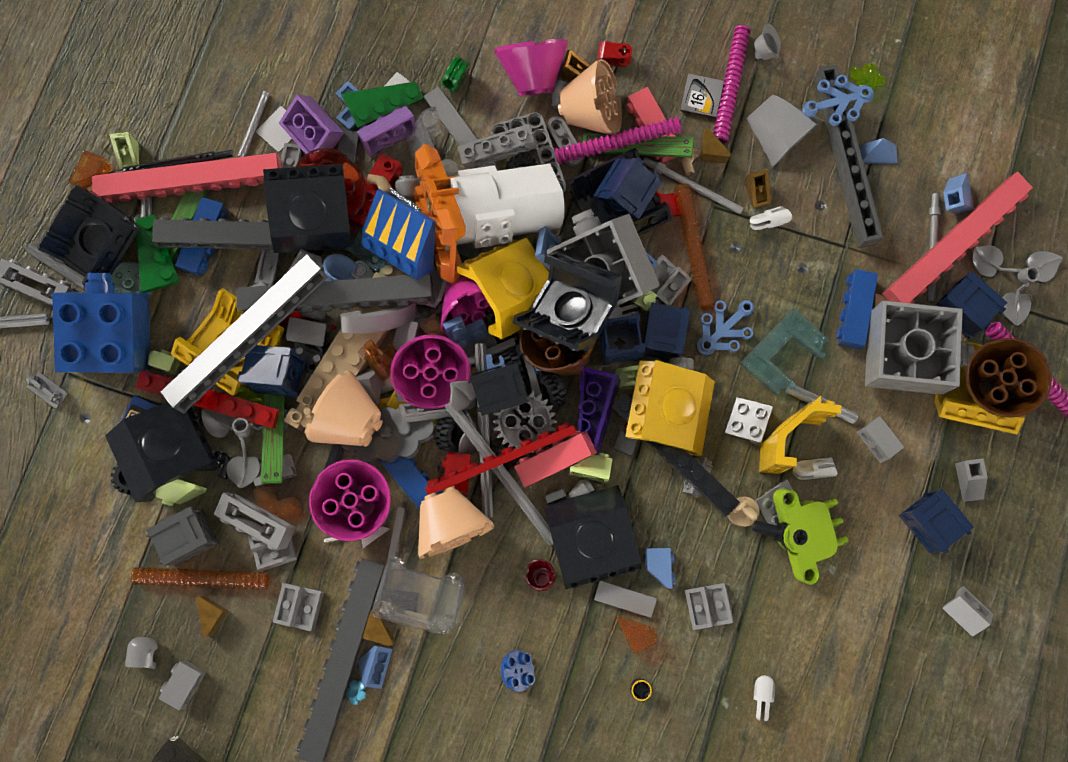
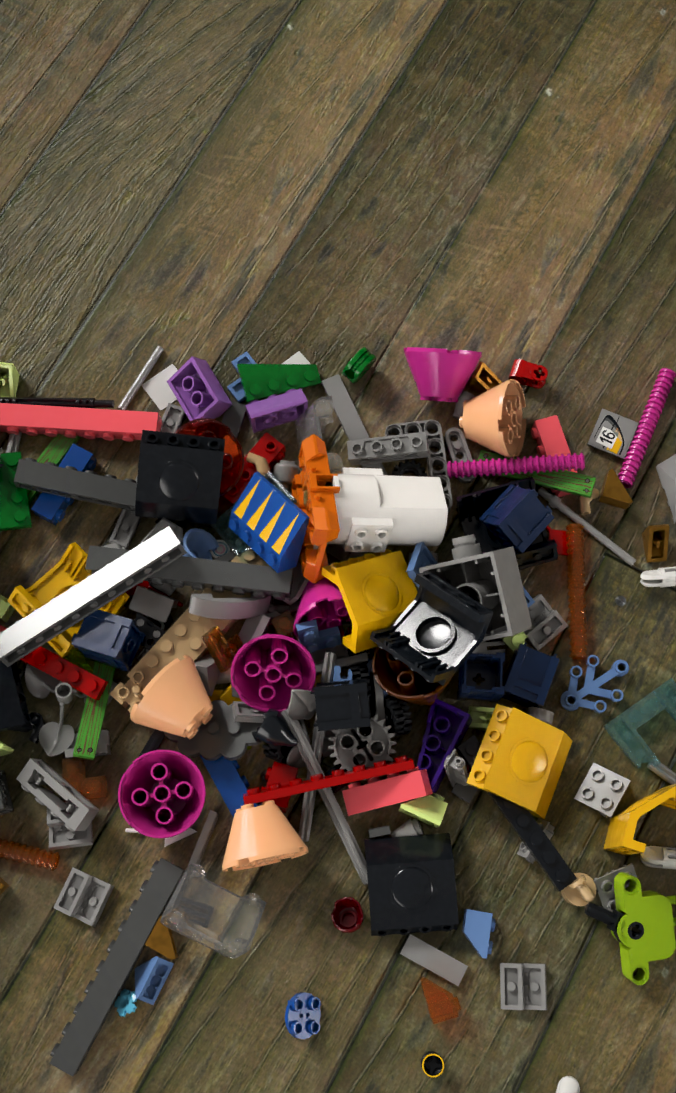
camera: 10 degrees right, 5 degrees down
none -> black hat [252,709,298,747]
none -> light grey hinge [443,749,469,787]

